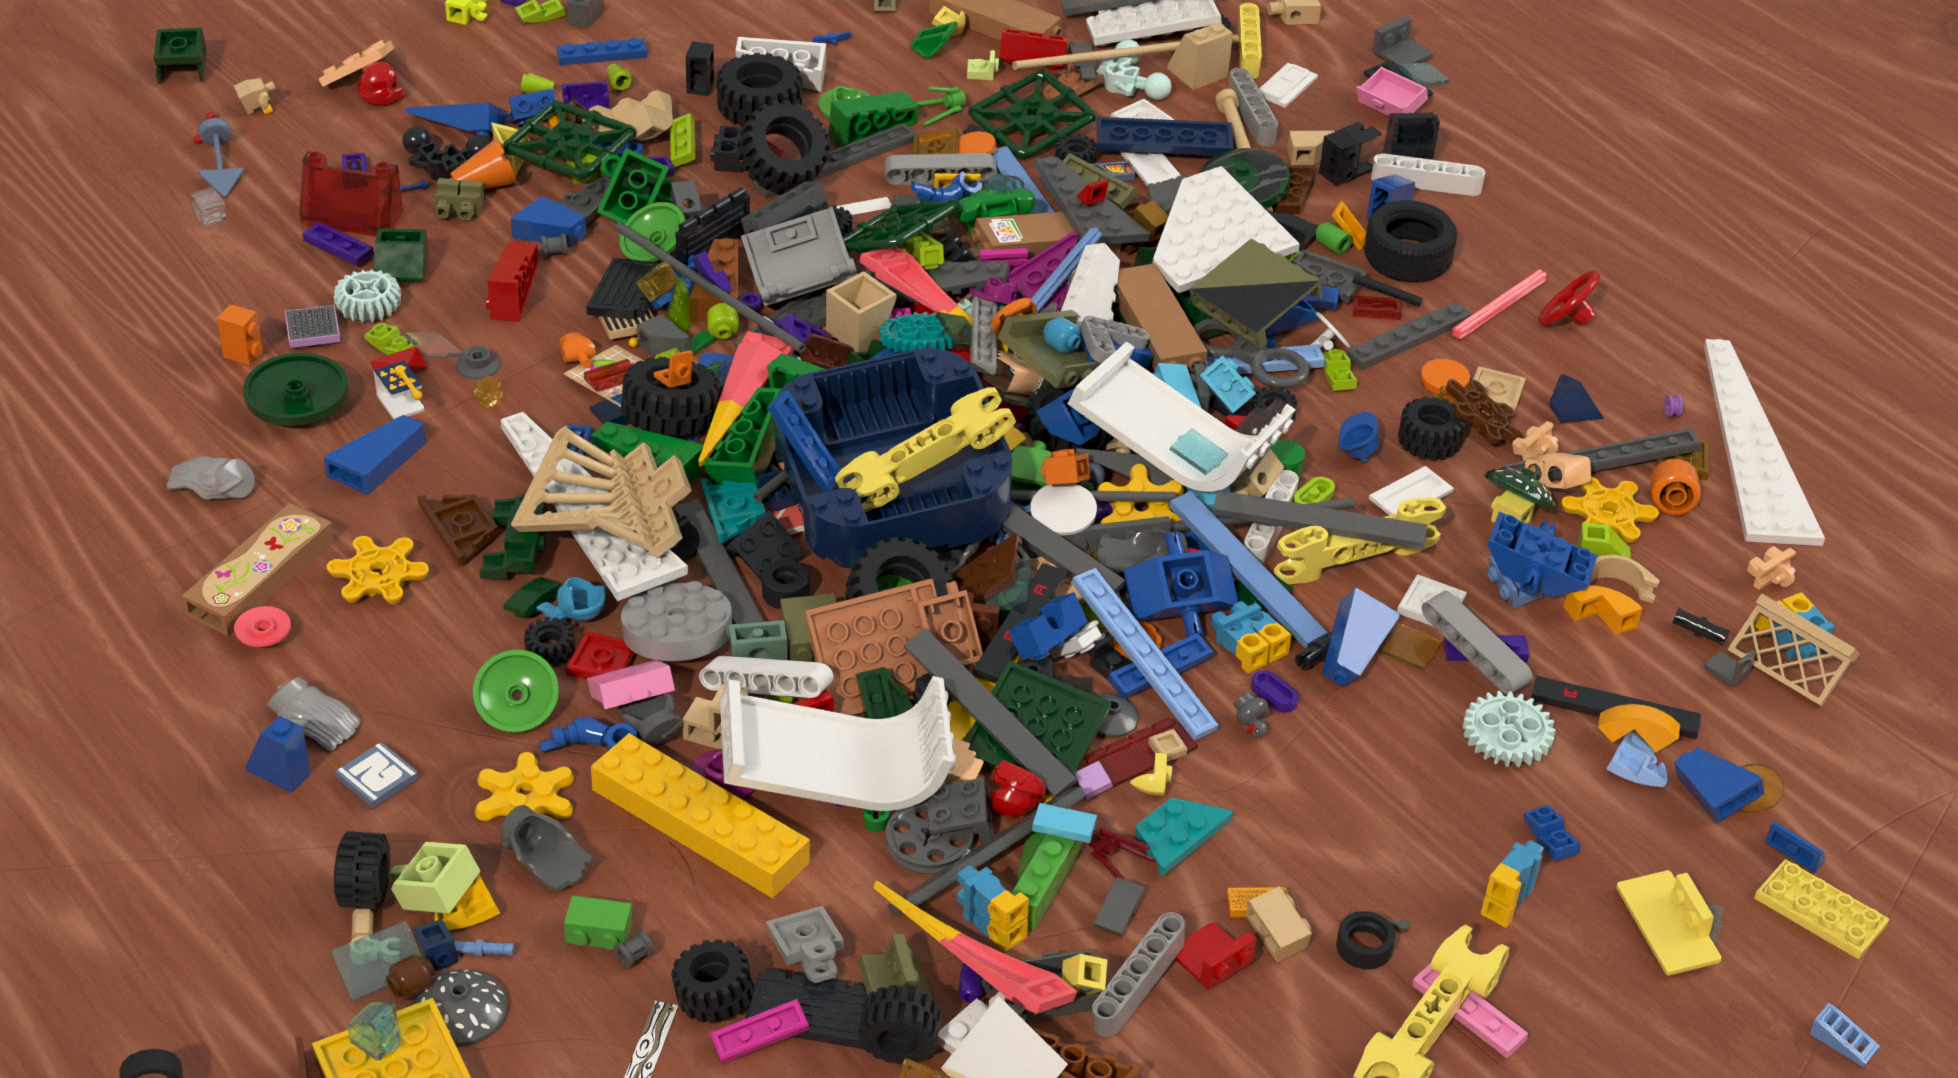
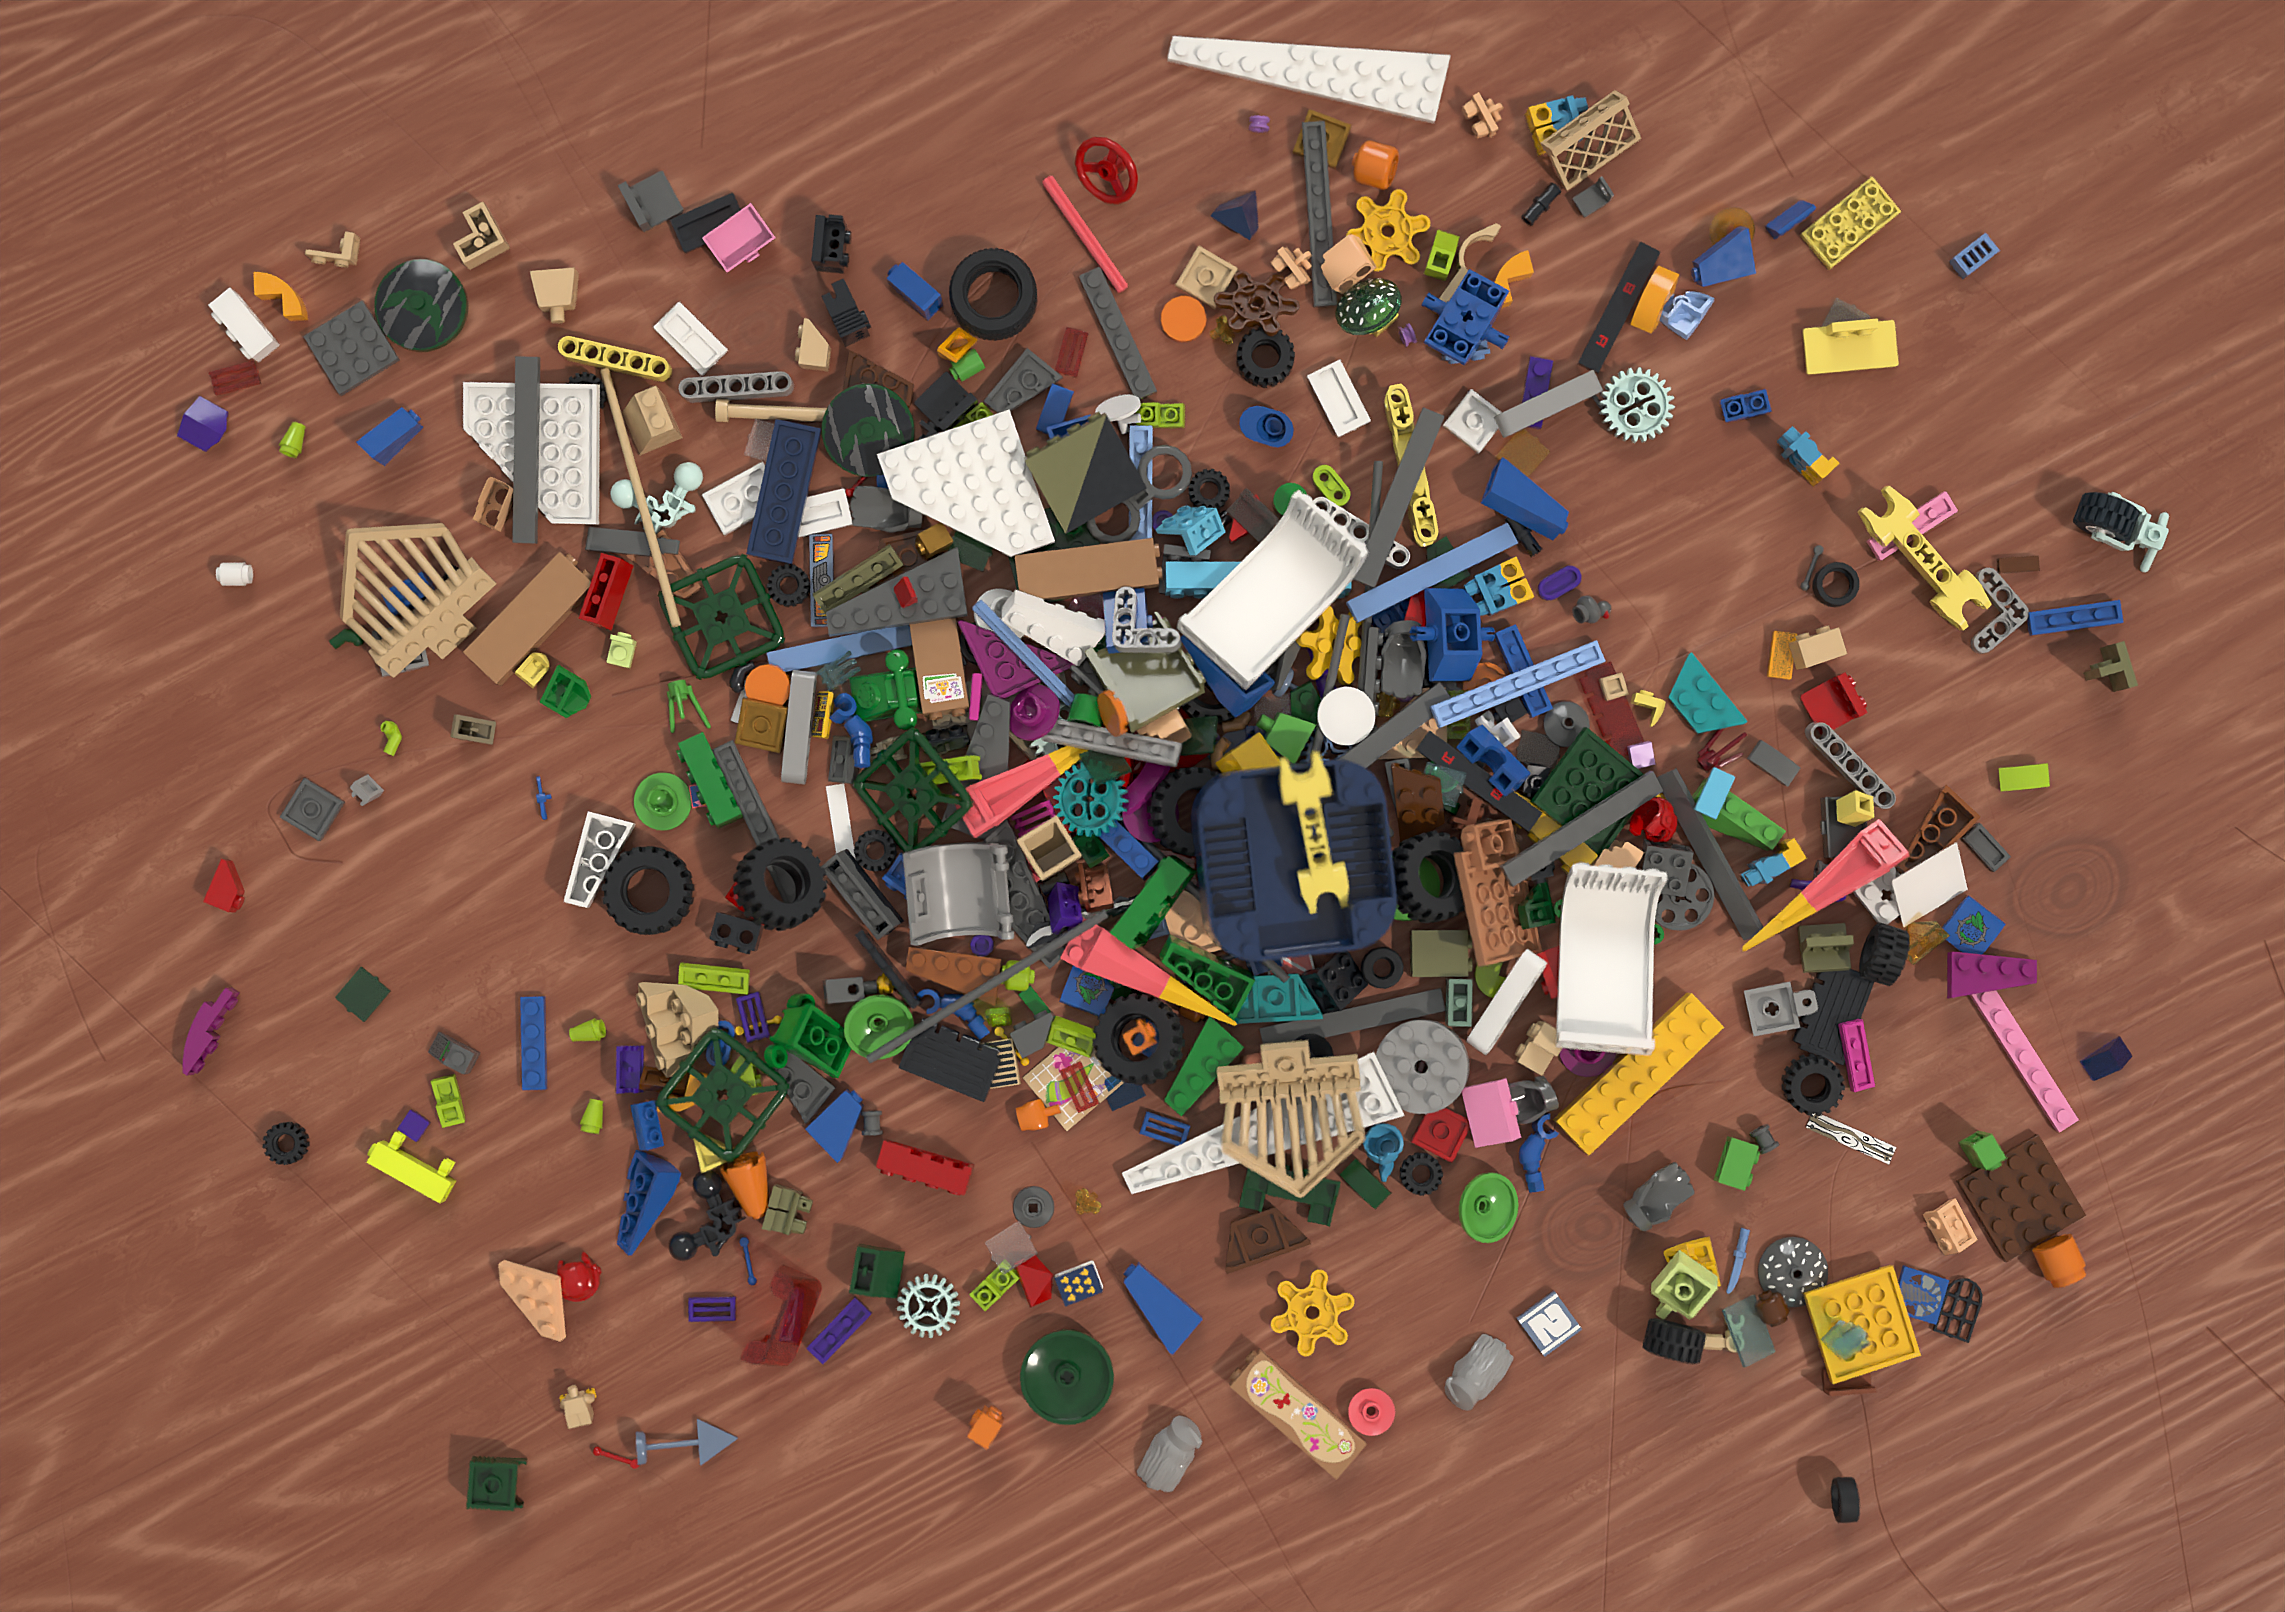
camera: 80 degrees left, 45 degrees up
clear brick [190,187,227,227] -> none
blue slope [246,716,310,793] -> none
tile [285,305,340,348] -> none
yellow hinge [395,365,422,400] -> none
dark blue bracket [413,919,458,971] -> none
yellow plate [475,752,575,821] -> none
clear yellow panel [636,261,680,302] -> none
black brick [685,41,715,96] -> none
dark purple slope [692,251,732,292] -> none
blue plate [767,390,840,492] -> none
orange brick [1041,449,1090,485] -> none
dark azure head [1043,317,1081,354] -> none
clear light blue piece [1169,428,1228,475] -> none
black bar [1352,273,1423,307] -> none
white beam [1371,154,1485,196] -> none
clear light blue piece [1399,62,1450,86] -> none

